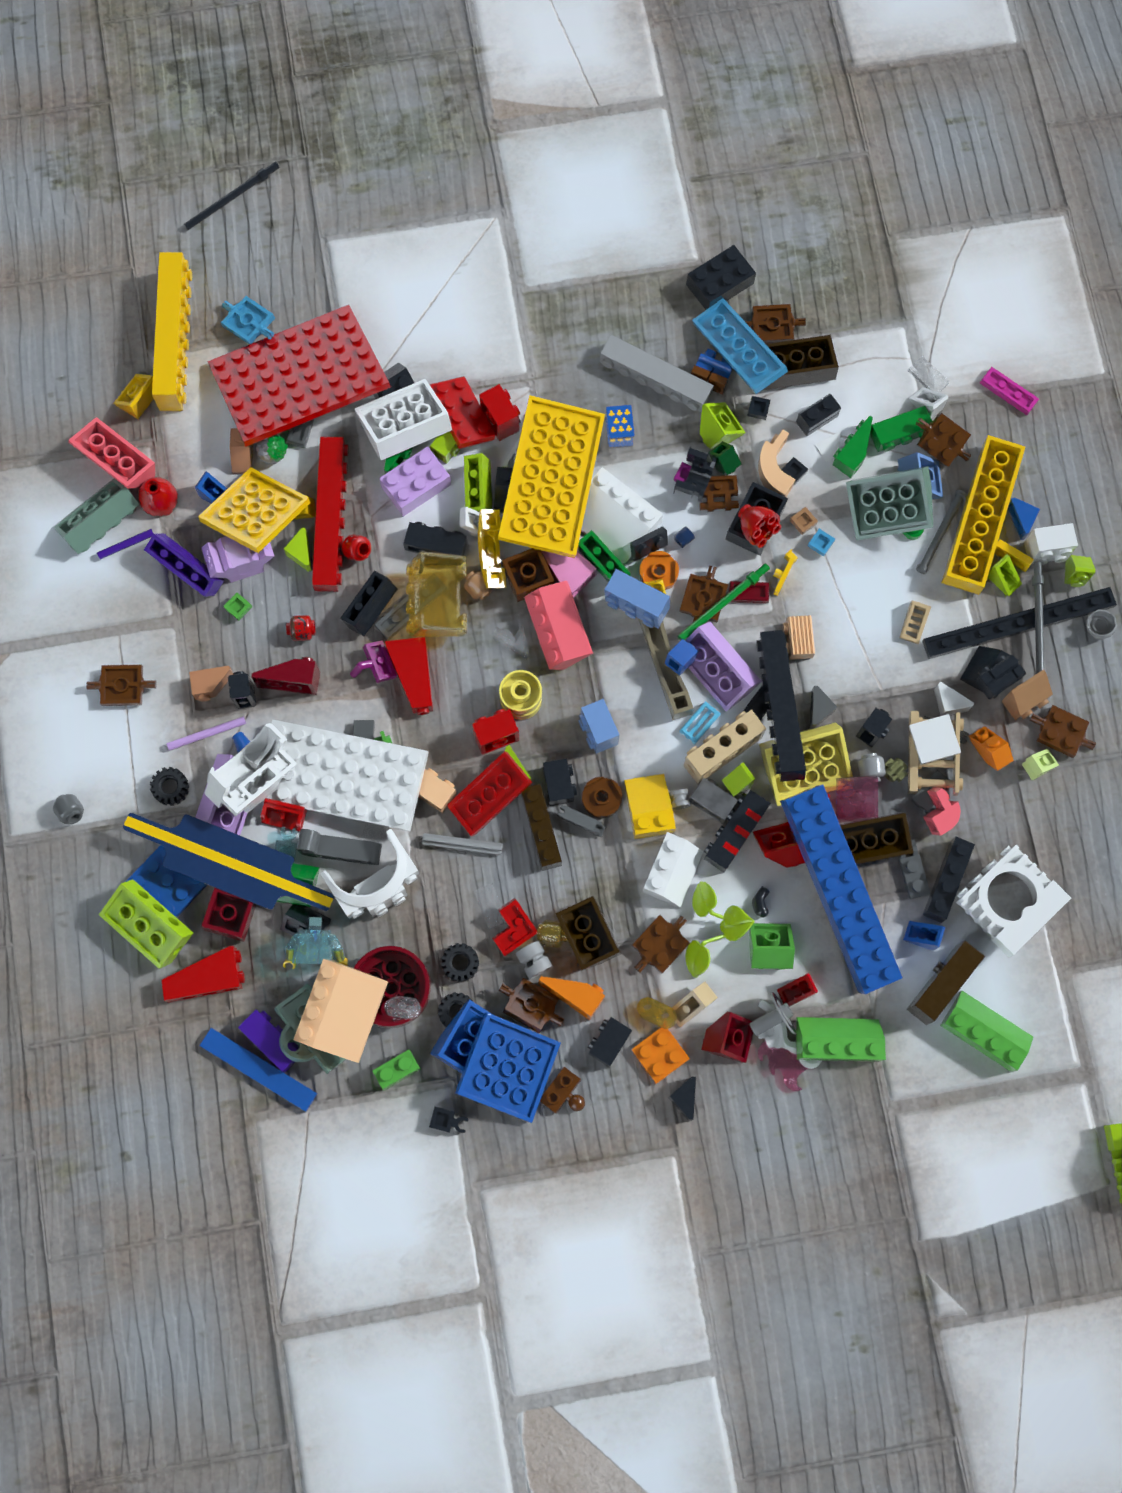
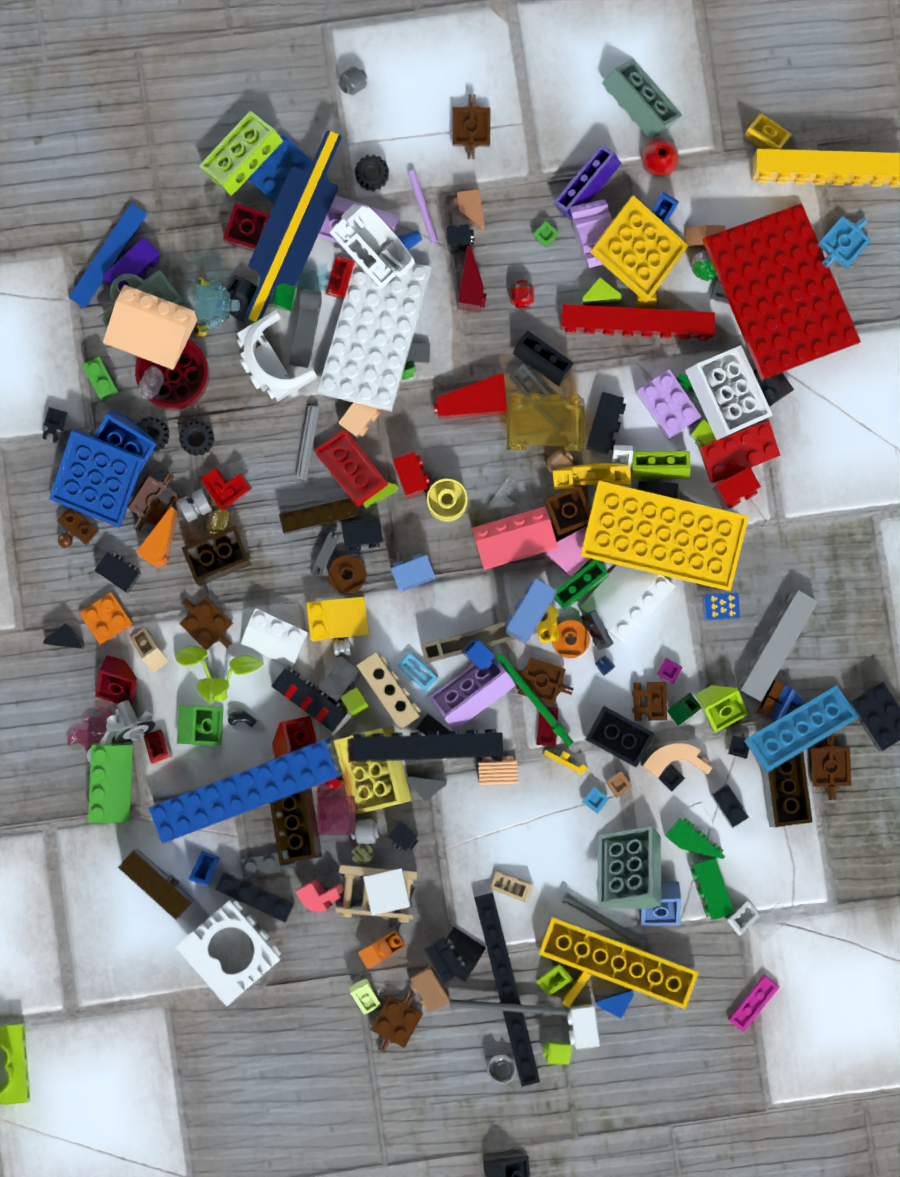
camera: 95 degrees right, 10 degrees up
coral slope [68,417,155,489] -> none
dark purple bar [97,529,154,560] -> none
red slope [161,946,245,1003] -> none
red head [342,534,371,561] -> none
magenta plate [350,640,397,683] -> none
clear yellow plate [637,997,677,1029] -> none
black piece [673,447,717,502] -> none
red piece [738,504,782,548] -> none
reddish brown plate [916,412,971,467] -> none
white slope [934,682,974,716] -> none
bright green slope [940,991,1033,1072] -> none

